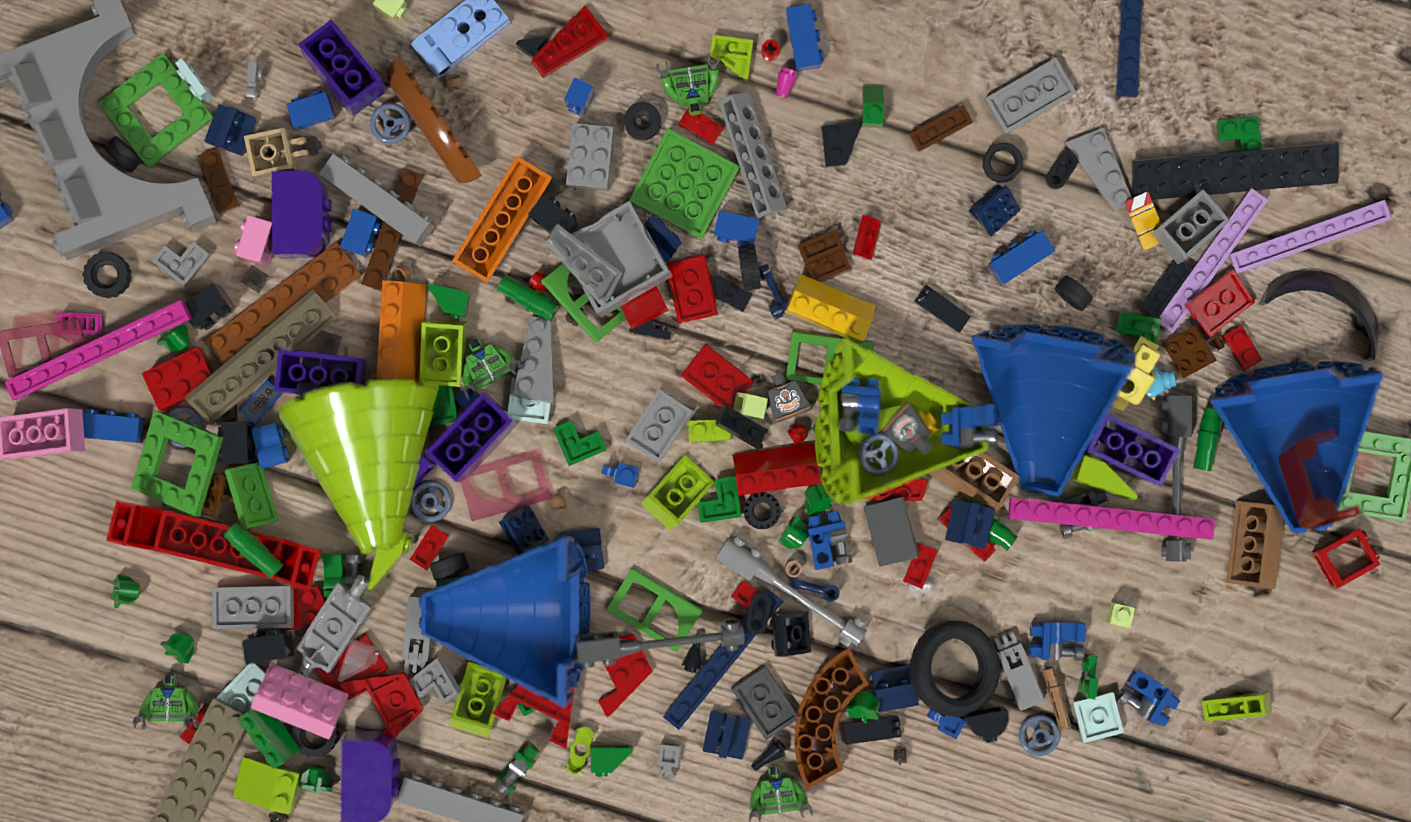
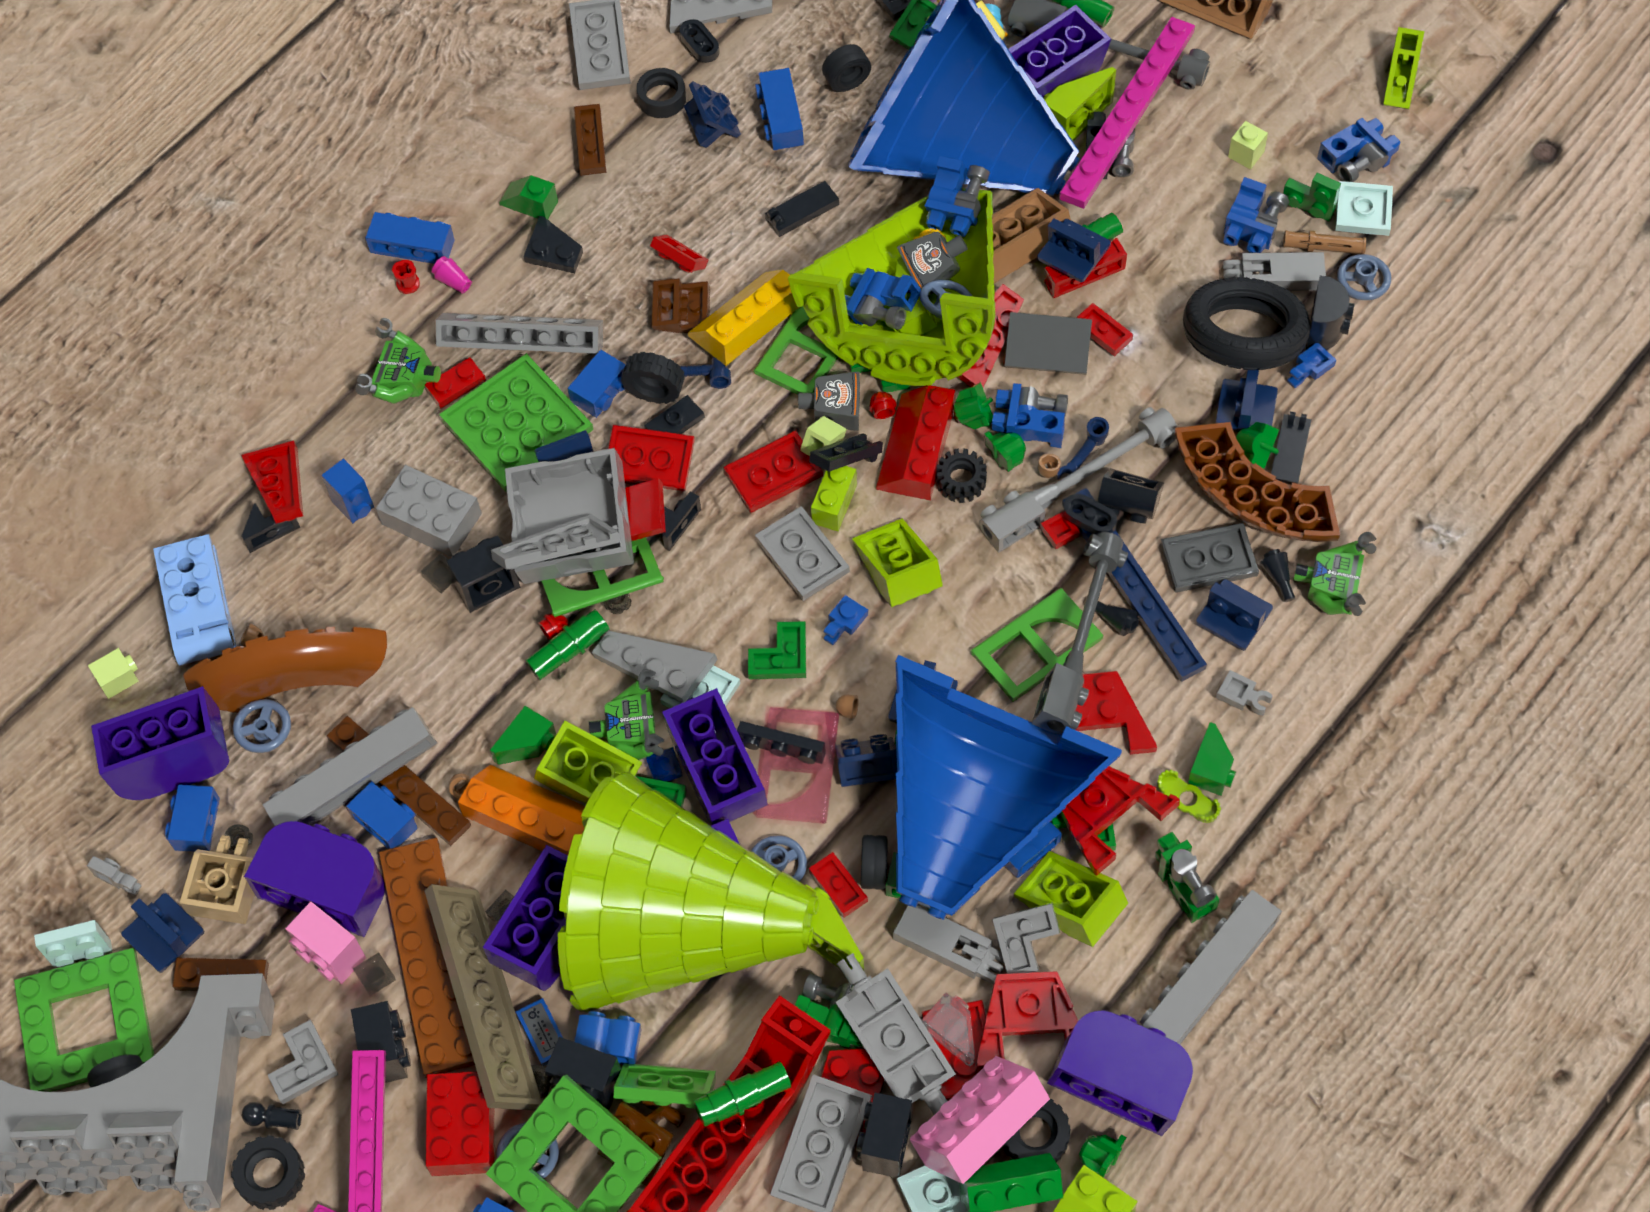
camera: 65 degrees left, 25 degrees down
green piece [156,324,190,351] -> none
orange slope [452,156,552,283] -> none
black tyre [624,102,661,141] -> none
green plate [698,476,741,523] -> none
lime wing [710,35,753,80] -> none
clear smoke plate [894,745,907,766] -> none
none -> black pin [241,1102,302,1130]
none -> black plate [737,721,826,764]

